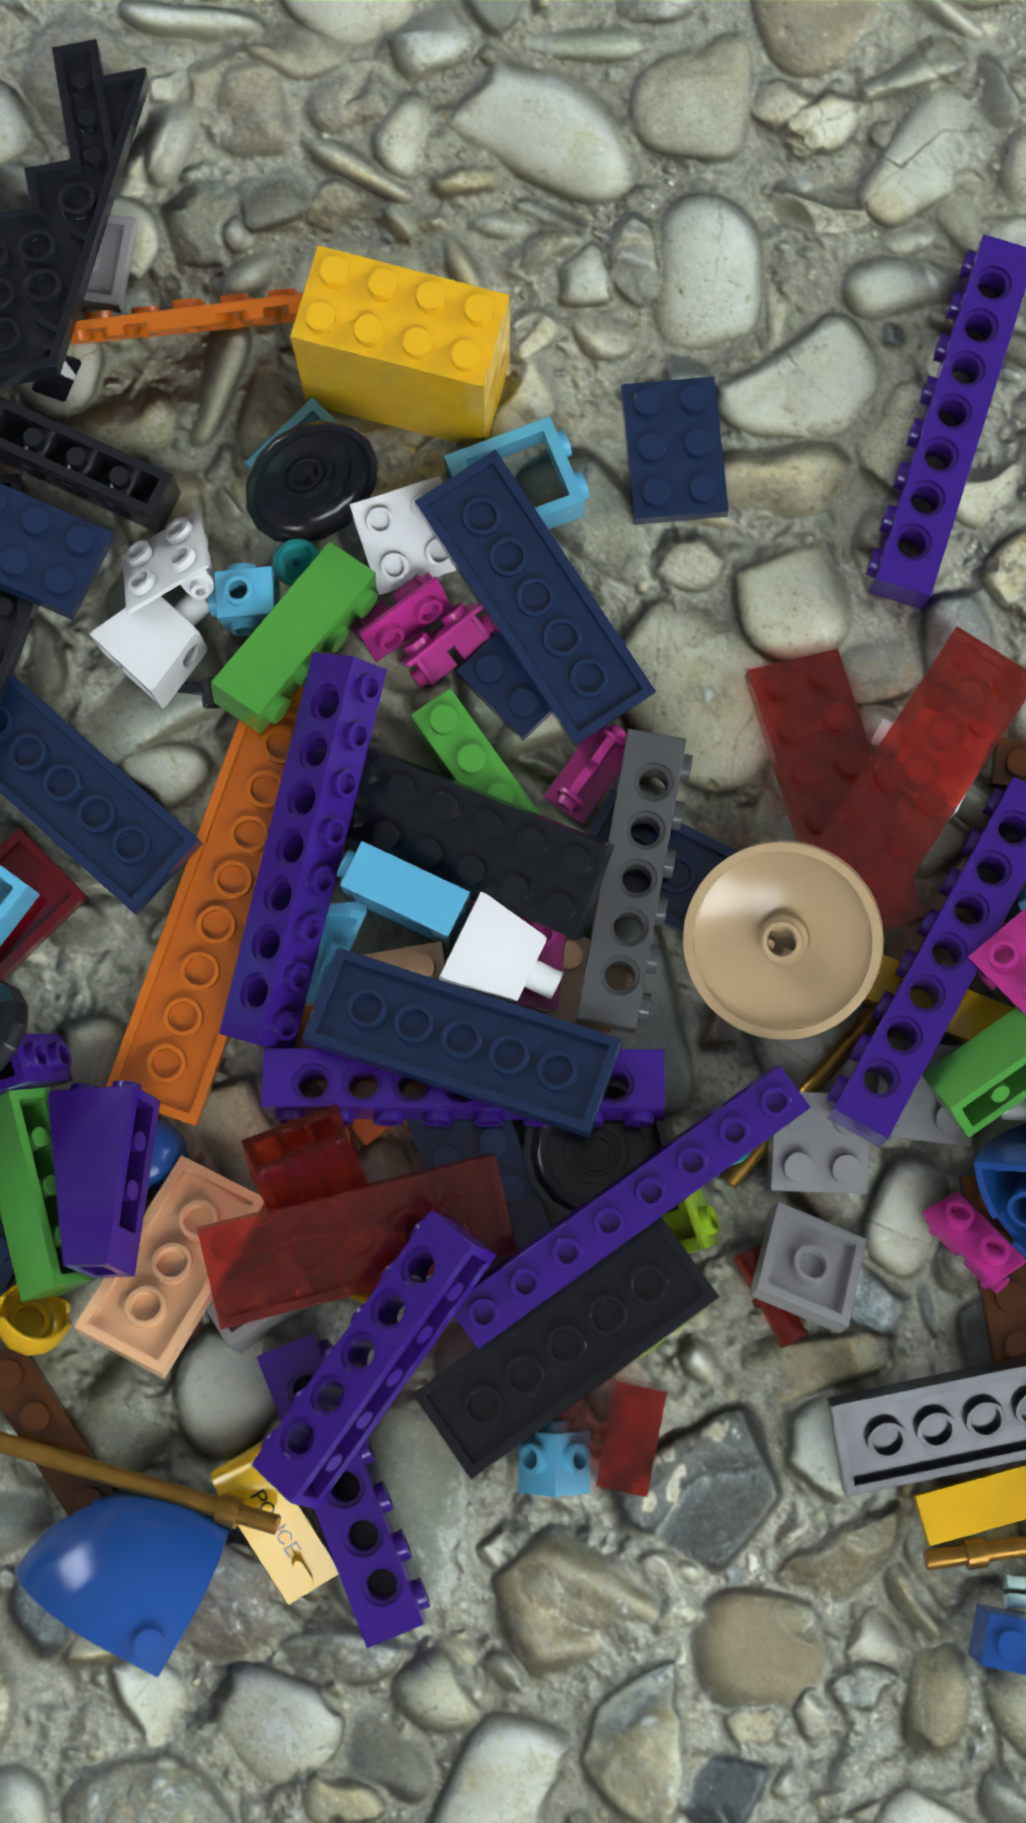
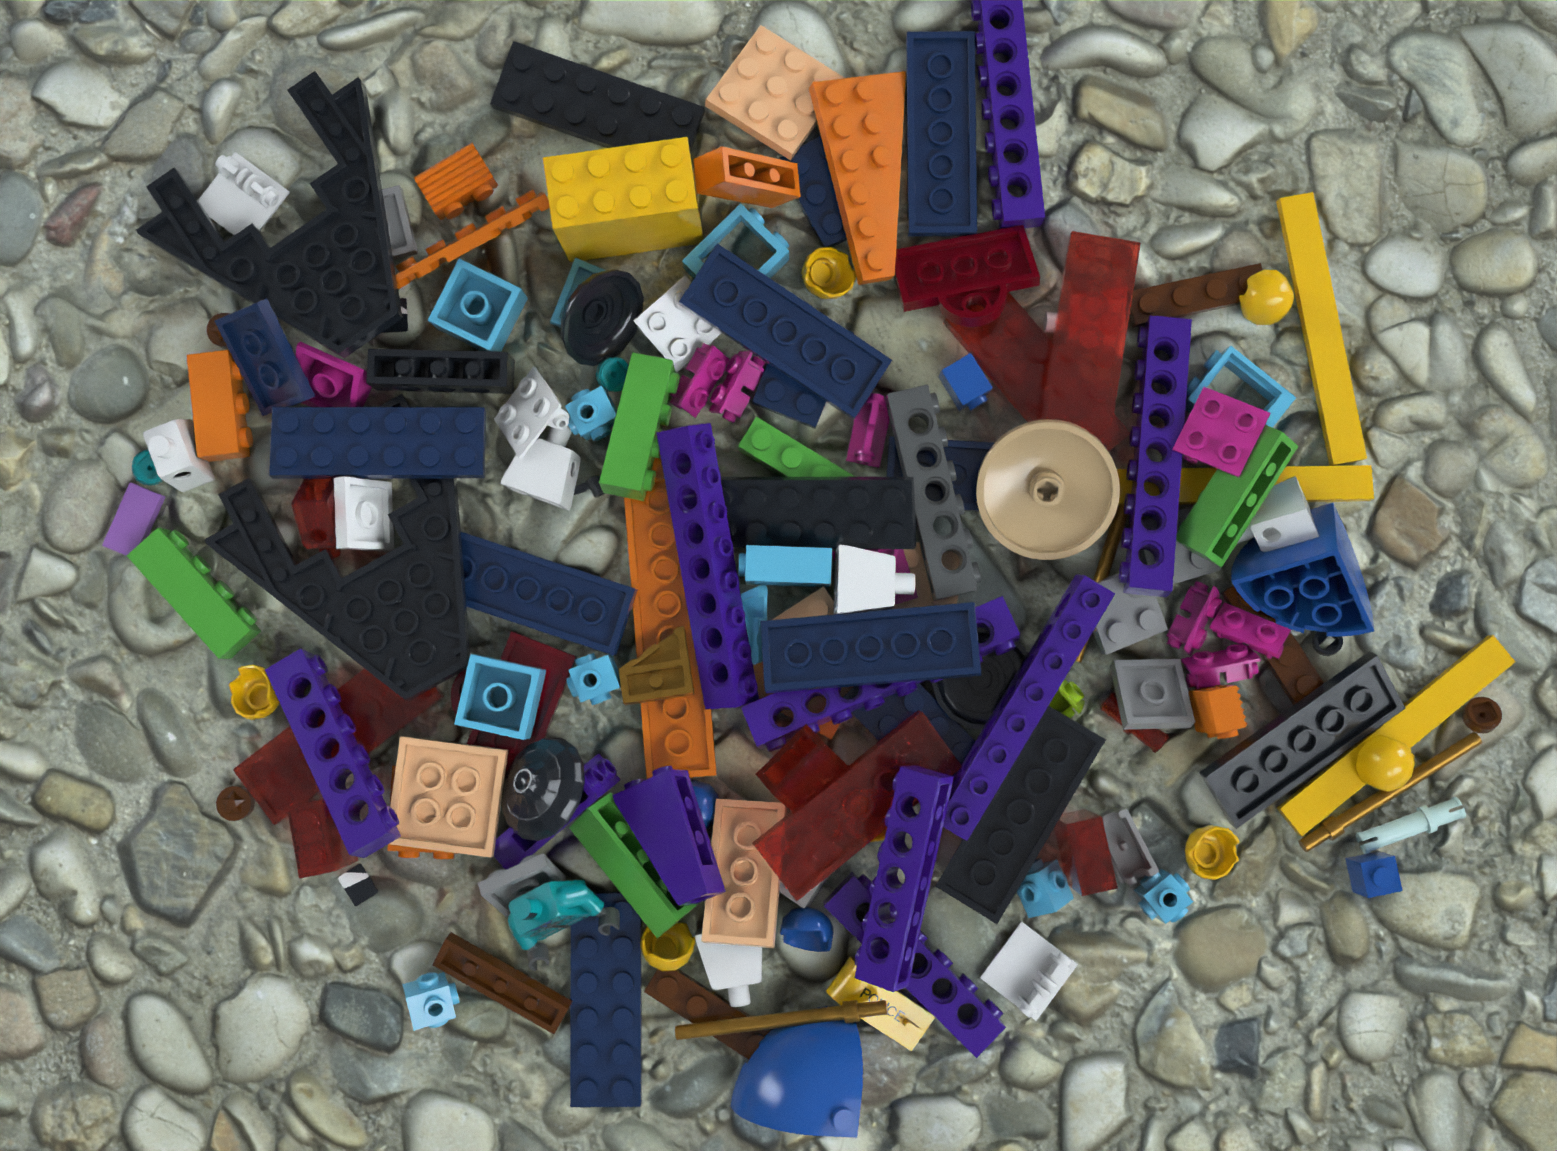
camera: 20 degrees left, 5 degrees up
none -> orange brick [414,143,498,220]
none -> medium azure brick [428,259,528,352]
none -> black plate [490,41,705,152]
none -> medium azure brick [566,653,621,706]
none -> pearl gold wing [619,626,694,706]
none -> orange brick [693,146,801,208]
none -> white torso [695,929,762,1007]
none -> light nougat plate [705,25,845,160]
none -> blue hair [780,907,834,952]
none -> yellow hair [801,247,856,299]
none -> orange wing [809,71,906,285]
none -> dark red plate [894,225,1040,327]
none -> dark blue plate [906,31,977,236]
none -> blue brick [938,353,993,411]
none -> white hinge [980,921,1078,1021]
none -> light grey hinge [1088,805,1159,885]
none -> medium azure brick [1134,869,1193,924]
none -> dark pink hinge [1166,581,1222,656]
none -> dark pink hinge [1181,644,1261,690]
none -> yellow hair [1185,825,1240,880]
none -> orange brick [1188,685,1248,739]

